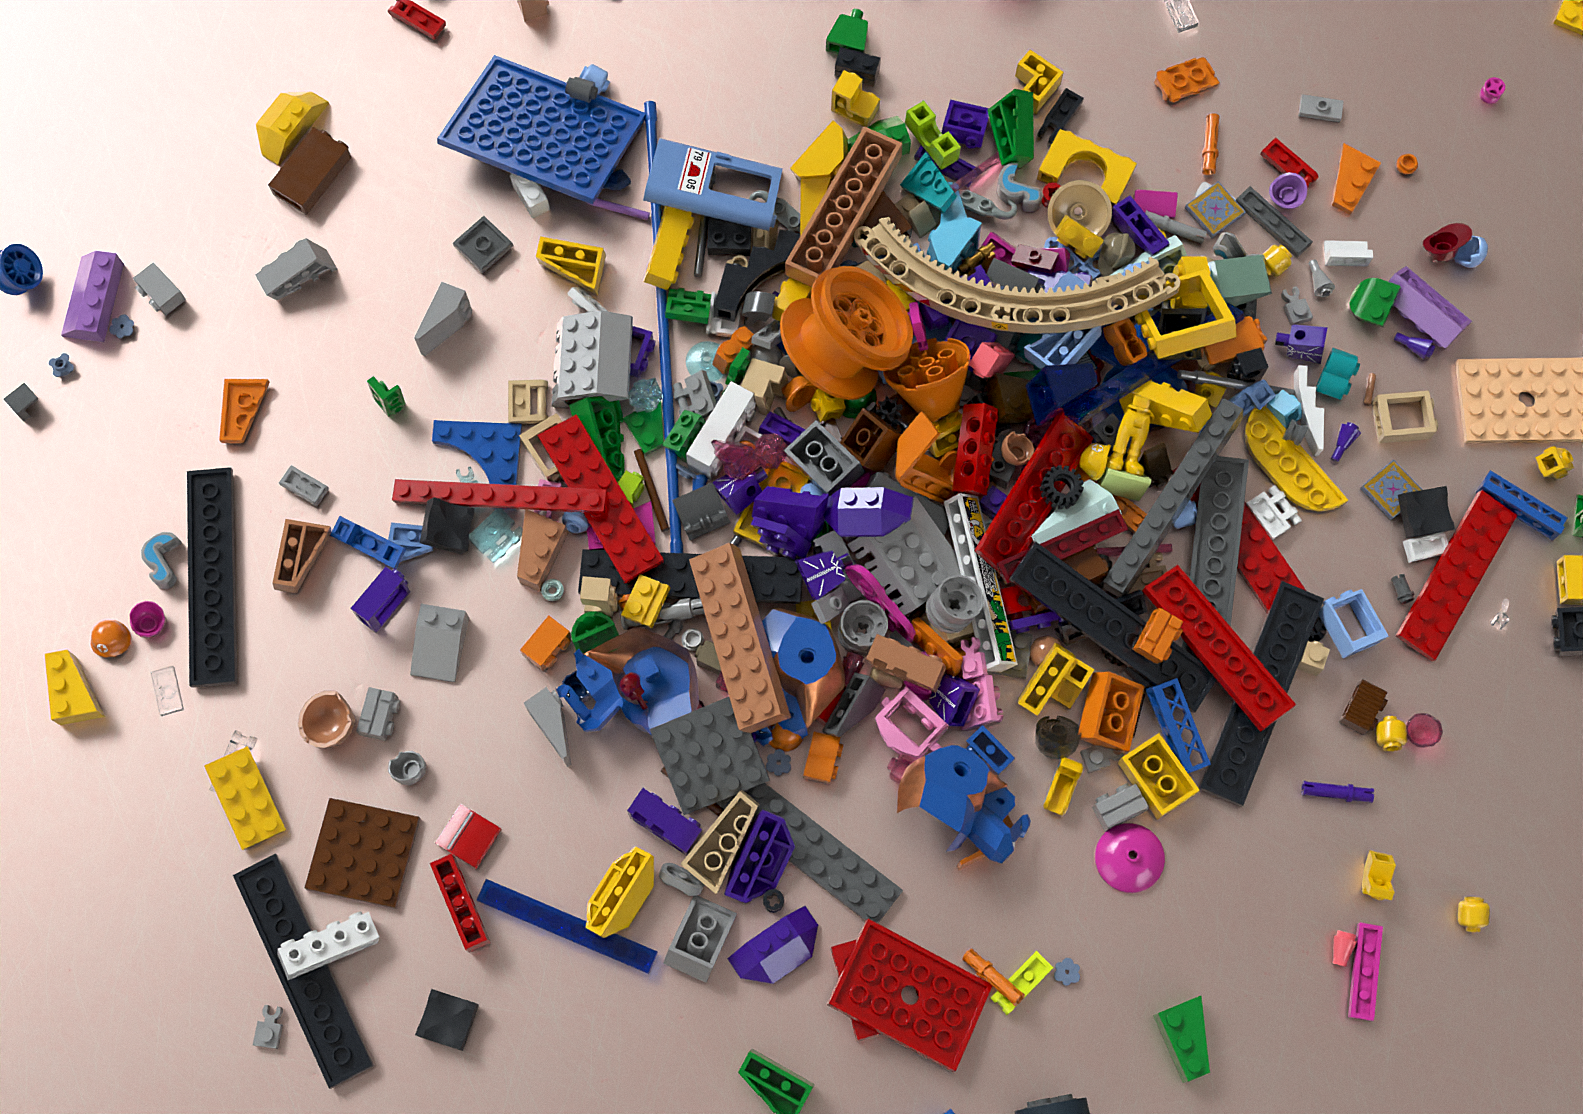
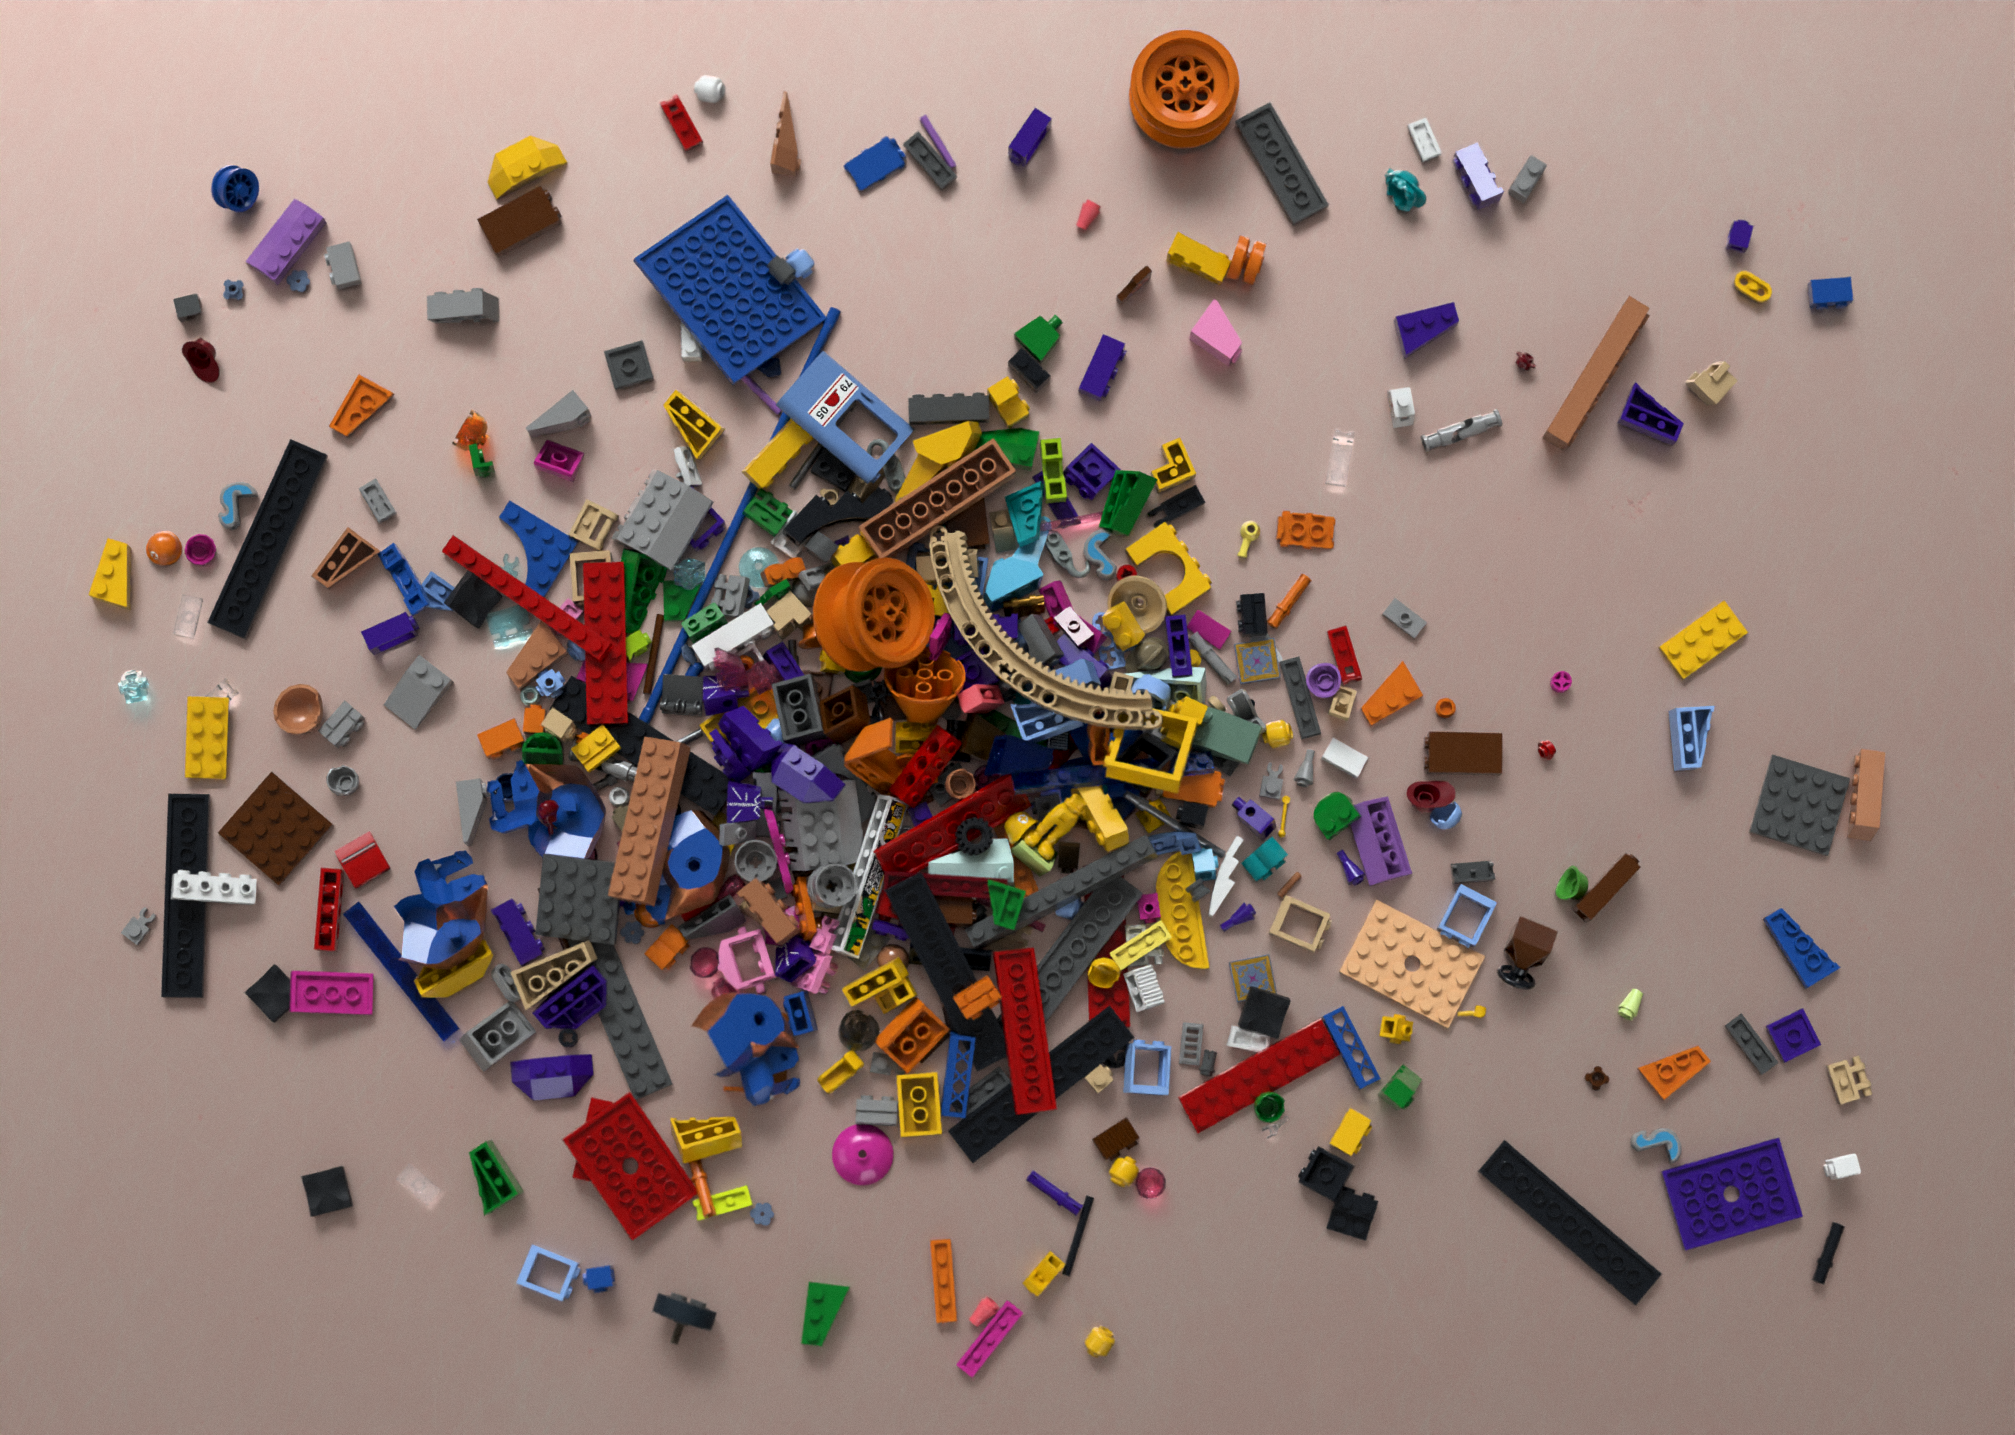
camera: 25 degrees right, 10 degrees up
none -> clear light blue brick [118,670,149,704]
none -> dark red piece [182,338,220,383]
none -> dark pink plate [289,971,373,1015]
none -> blue piece [394,851,488,970]
none -> clear orange cylinder [452,410,489,451]
none -> orange brick [523,705,547,735]
none -> dark pink slope [534,440,584,482]
none -> light blue brick [536,669,565,699]
none -> yellow wedge [670,1117,742,1164]
none -> clear pink hair [689,947,720,978]
none -> dark grey brick [908,392,990,425]
none -> orange plate [930,1239,957,1323]
none -> dark grey plate [951,1066,1011,1119]
none -> green wing [987,879,1026,930]
none -> black bar [1062,1195,1094,1276]
none -> dark purple brick [1078,334,1127,401]
none -> yellow hair [1088,957,1120,988]
none -> light yellow plate [1109,920,1172,971]
none -> white brick [1123,965,1165,1012]
none -> dark pink brick [1137,893,1161,924]
none -> light grey slope [1179,1022,1204,1066]
none -> black brick [1236,593,1268,637]
none -> light yellow bar [1237,521,1260,559]
none -> green hair [1254,1092,1285,1123]
none -> yellow hinge [1278,796,1290,838]
none -> tan slope [1328,685,1357,721]
none -> reddish brown brick [1423,732,1502,776]
none -> light blue window [1437,884,1497,948]
none -> dark grey hinge [1451,861,1495,884]
none -> red plate [1538,740,1556,760]

